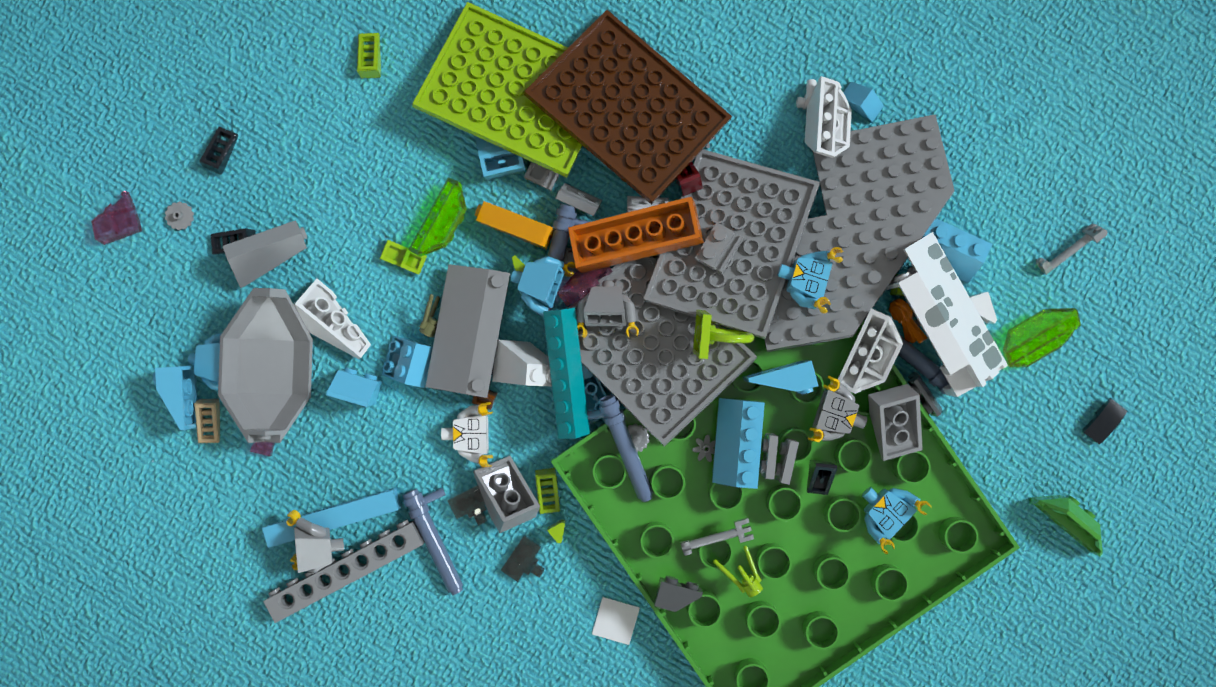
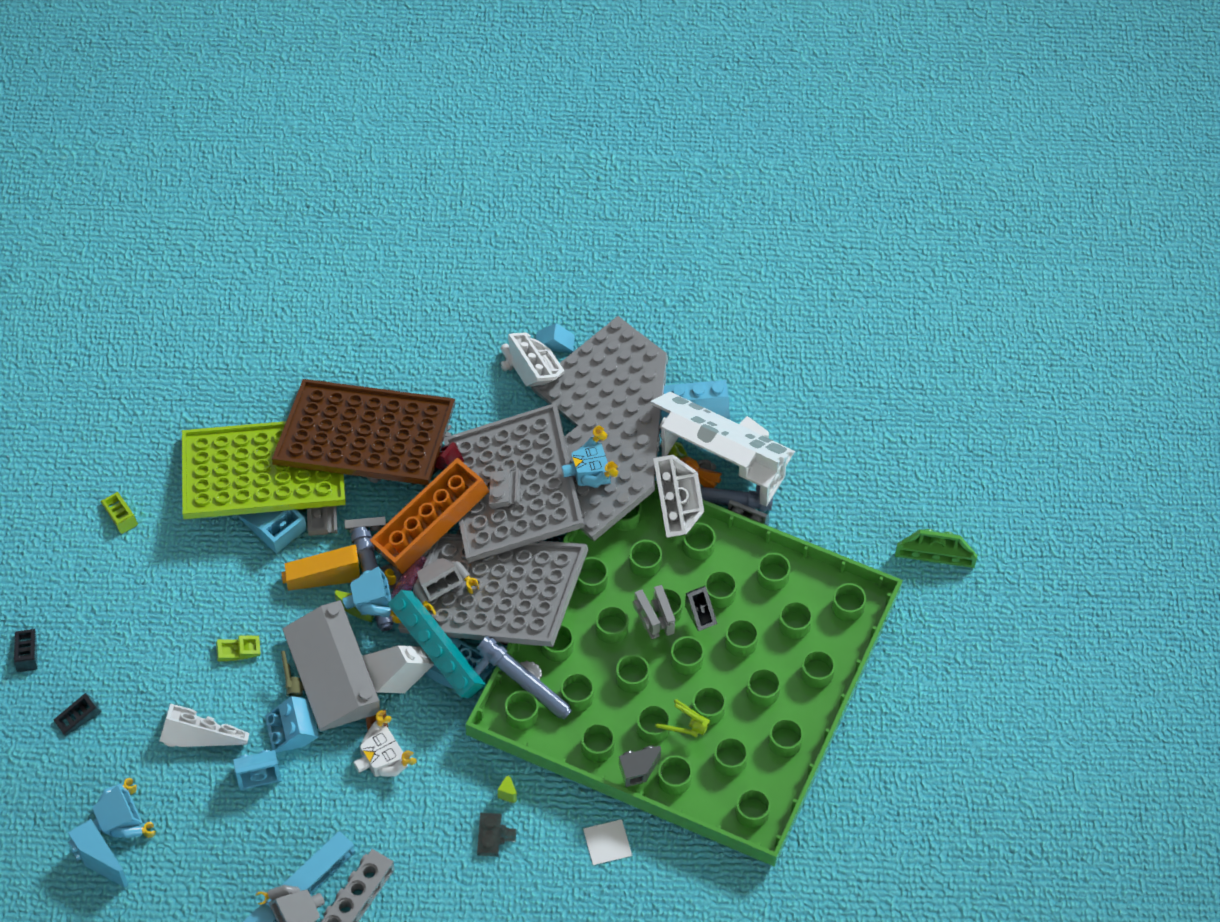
camera: 30 degrees left, 30 degrees down
light grey piece [165,201,194,230] -> none
tan slope [194,399,220,443] -> none
light grey panel [218,288,313,443] -> none
light grey slope [223,220,308,288] -> none
clear pink tile [250,442,275,456] -> none
sand blue cylinder [402,487,463,595] -> none
clear neon green wedge [408,177,467,257] -> none
clear smoke hinge [448,485,487,526] -> none
light grey slope [473,456,540,533] -> none
lime slope [535,468,560,514] -> none
light grey hinge [680,518,754,556] -> none
light grey plant [692,435,715,462] -> none
lime tile [693,310,754,359] -> none
medium azure slope [712,398,765,489] -> none
medium azure slope [743,360,818,394] -> none
light grey torso [808,376,867,442] -> none
medium azure torso [862,487,932,554] -> none
light grey slope [868,384,922,461] -> none
clear neon green wedge [1003,308,1081,367] -> none
light grey hinge [1036,223,1108,275] -> none
black slope [1082,397,1128,445] -> none

